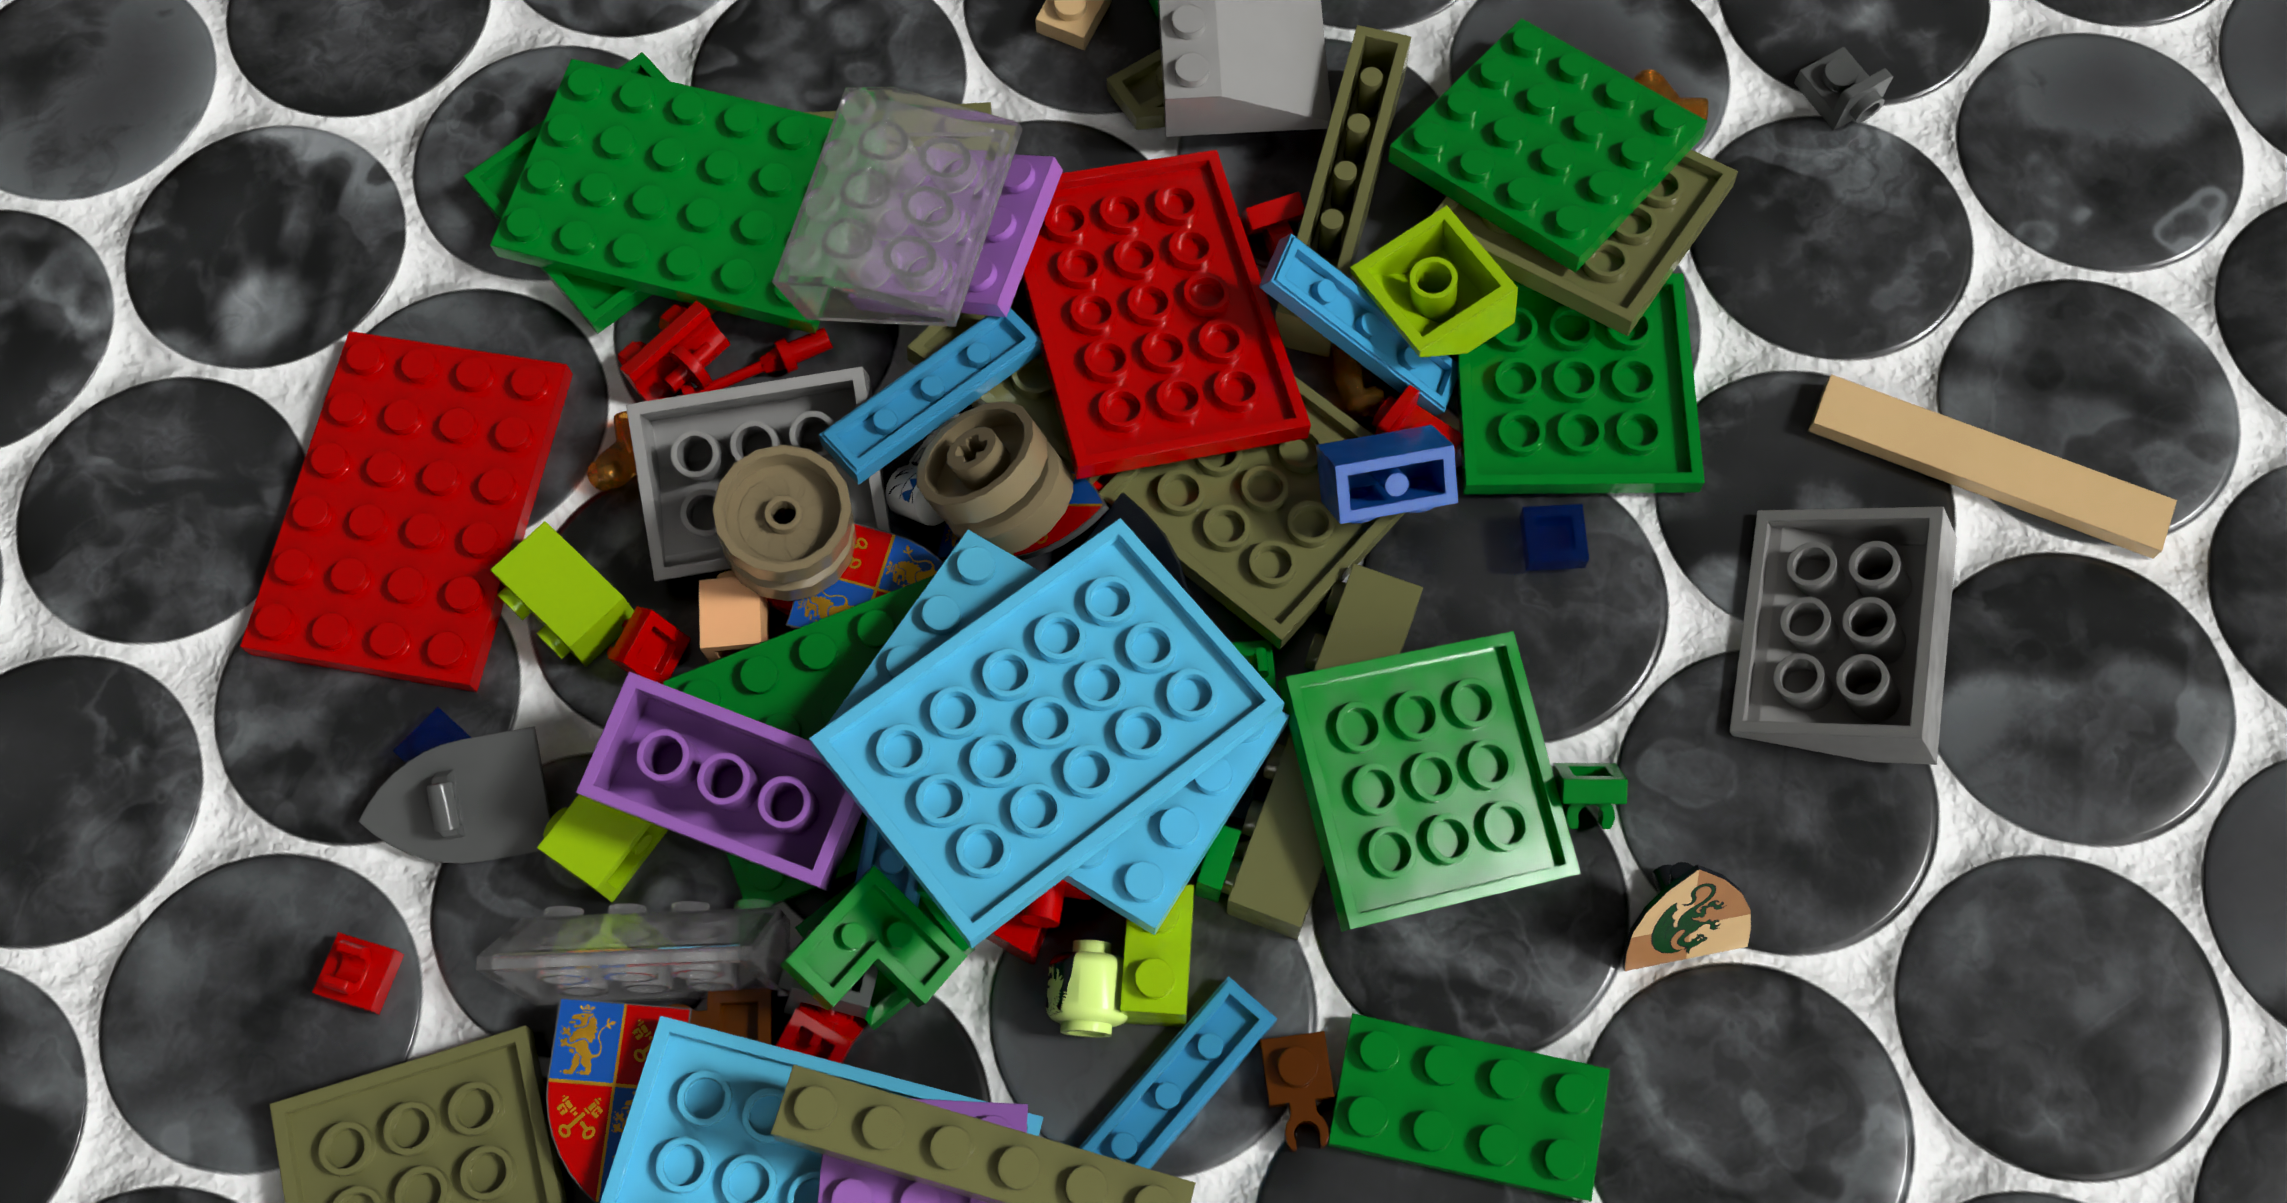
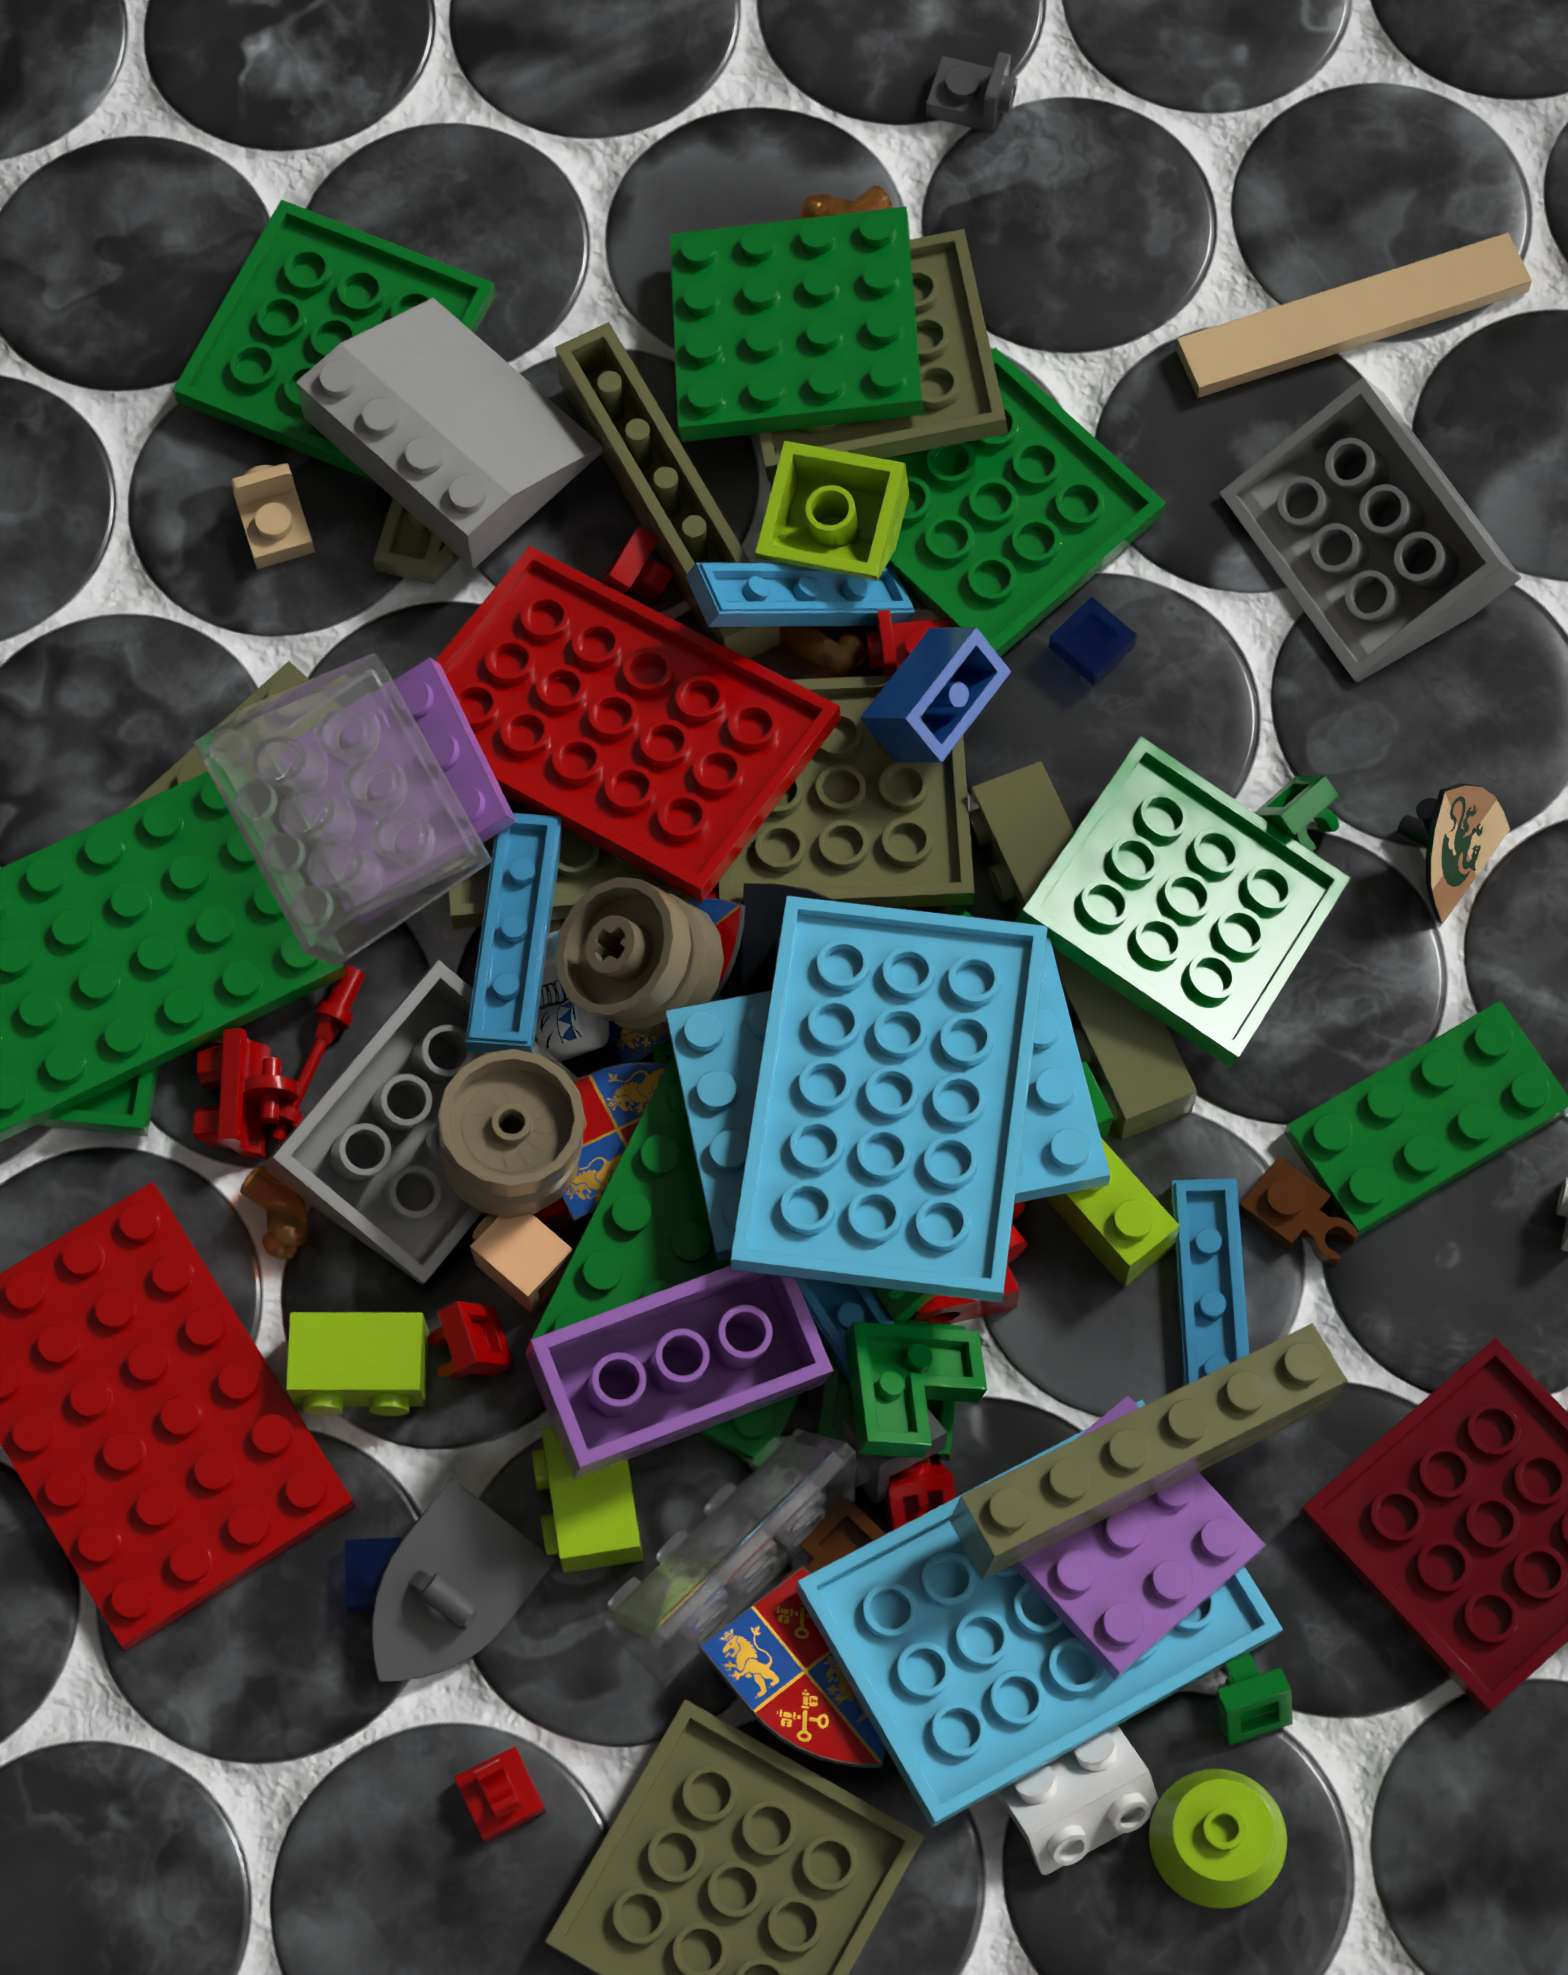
camera: 45 degrees left, 0 degrees up
yellowish green head [1046,940,1128,1038] -> none

